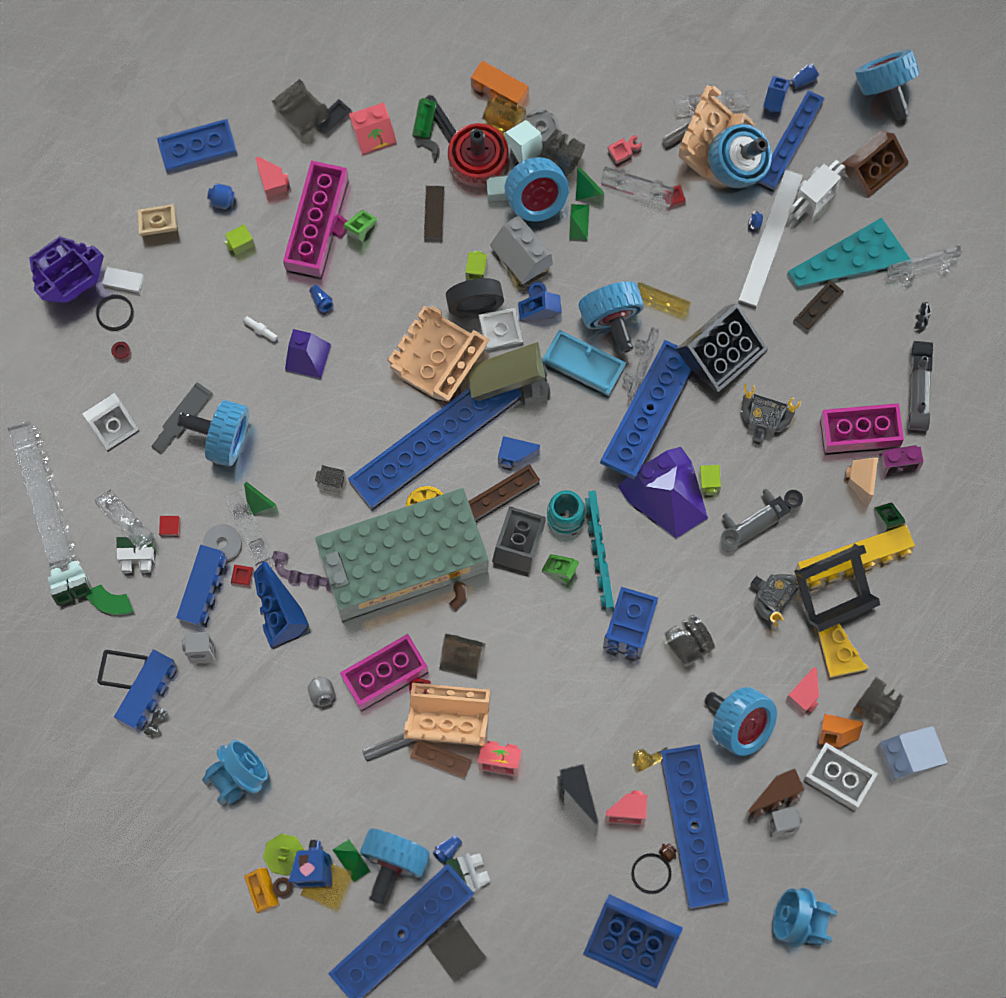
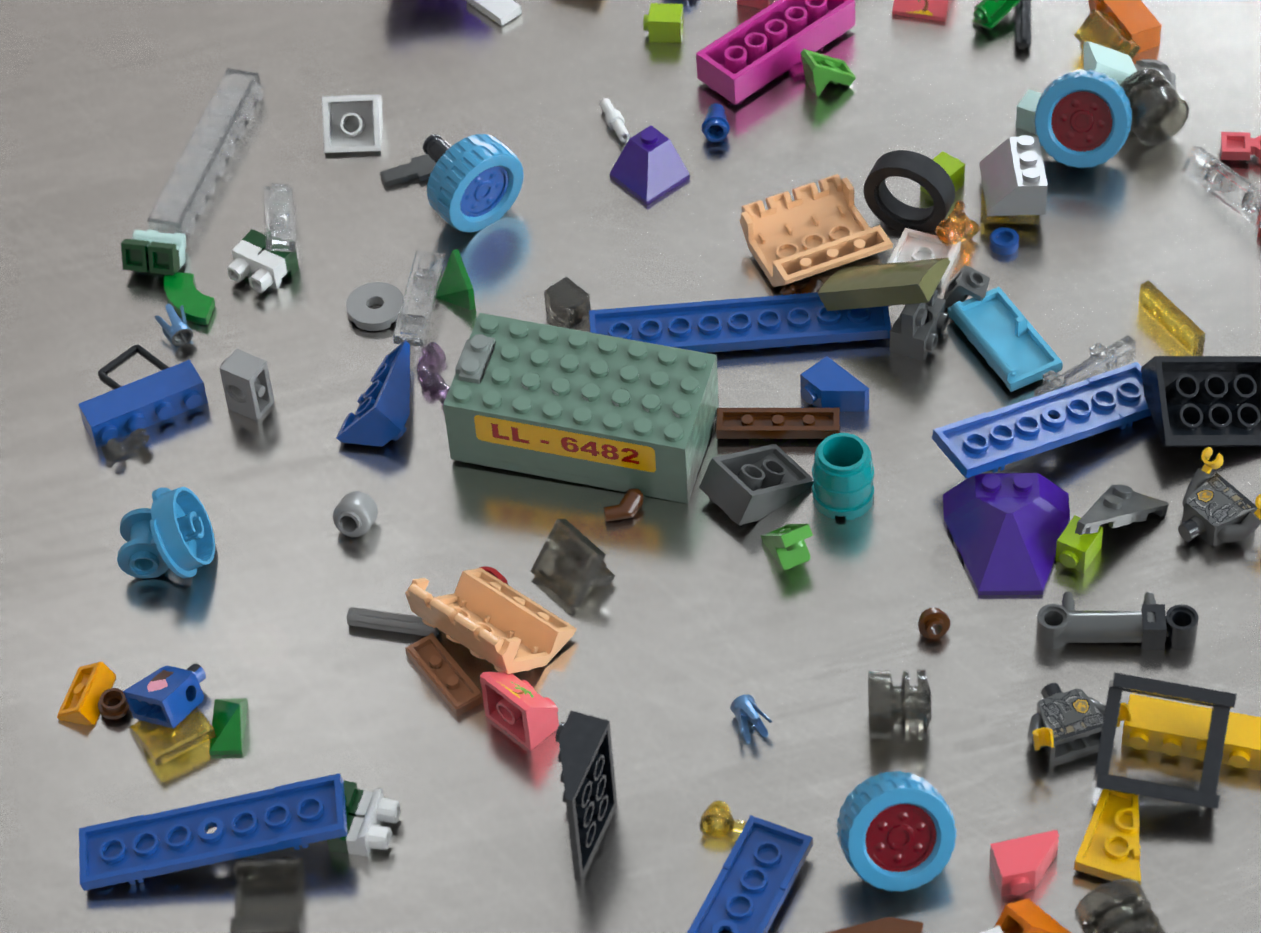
camera: 35 degrees right, 25 degrees down
black piece [96,294,134,331] -> none
dark red tile [111,341,131,361] -> none
red tile [159,516,180,536] -> none
blue brick [176,544,227,627] -> none
red tile [230,564,254,587] -> none
lime piece [263,834,304,876] -> none
dark pink brick [340,634,429,710] -> none
dark azure wheel [360,828,430,905] -> none
dark grey piece [416,139,439,160] -> none
dark brown tile [424,186,445,240] -> none
blue cone [433,834,462,864] -> none
red wheel [448,123,509,187] -> none
blue slope [518,291,562,321] -> none
green slope [569,204,590,241] -> none
green slope [575,167,604,202] -> none
dark azure wheel [578,281,644,354] -> none
teal wing [584,490,614,612] -> none
blue bracket [603,587,658,658] -> none
coral slope [605,791,647,825] -> none
none -> flat silver piece [155,304,193,346]
none -> flat silver piece [730,694,773,743]
none -> reddish brown plate [918,608,951,639]
none -> clear orange animal [935,200,980,246]
none -> dark grey bracket [943,264,990,308]
none -> dark grey wing [1075,484,1169,535]

